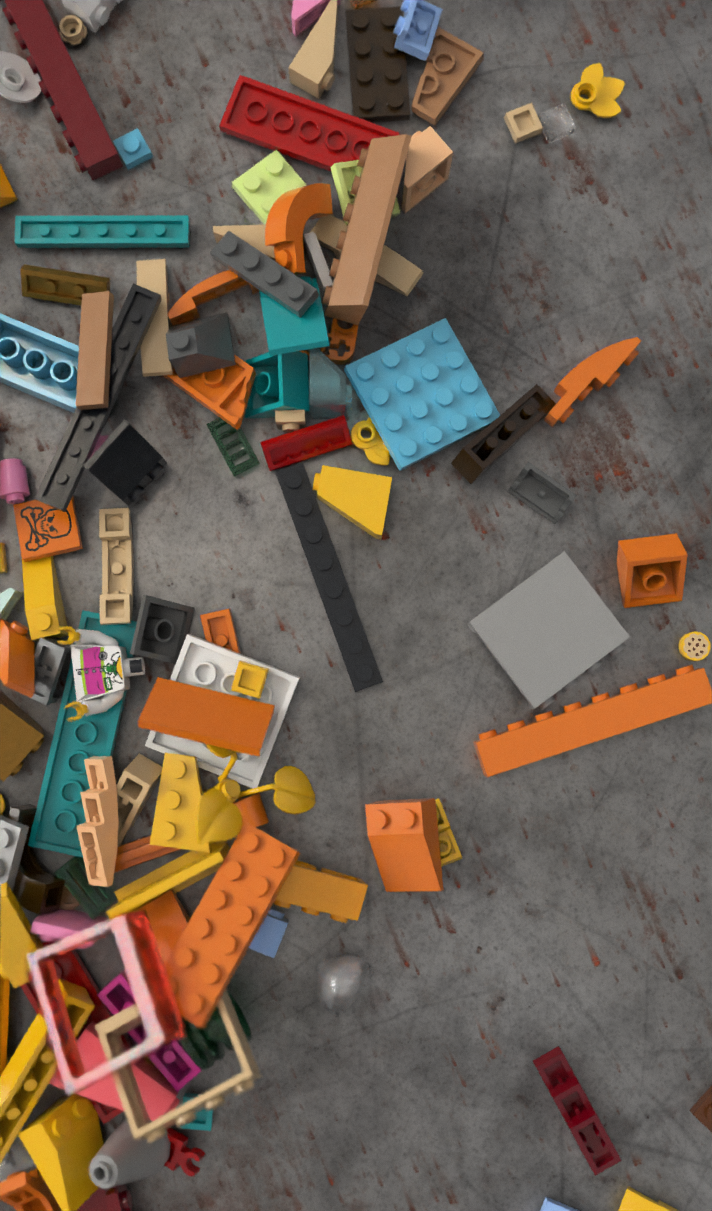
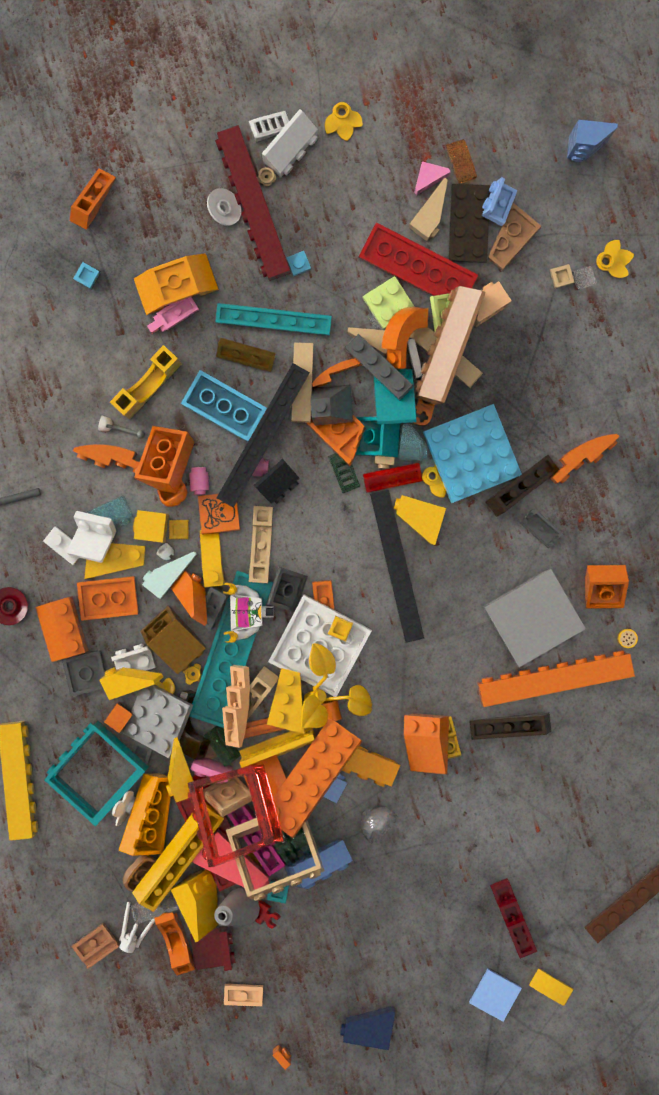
camera: 10 degrees right, 5 degrees up
medium nougat tile [76,291,114,410] -> none
orange tile [138,677,275,757] -> none
none -> yellow plate [183,663,202,685]
none -> tan tile [201,773,255,817]
none -> medium blue wedge [284,839,353,889]
none -> dark brown slope [470,712,551,740]

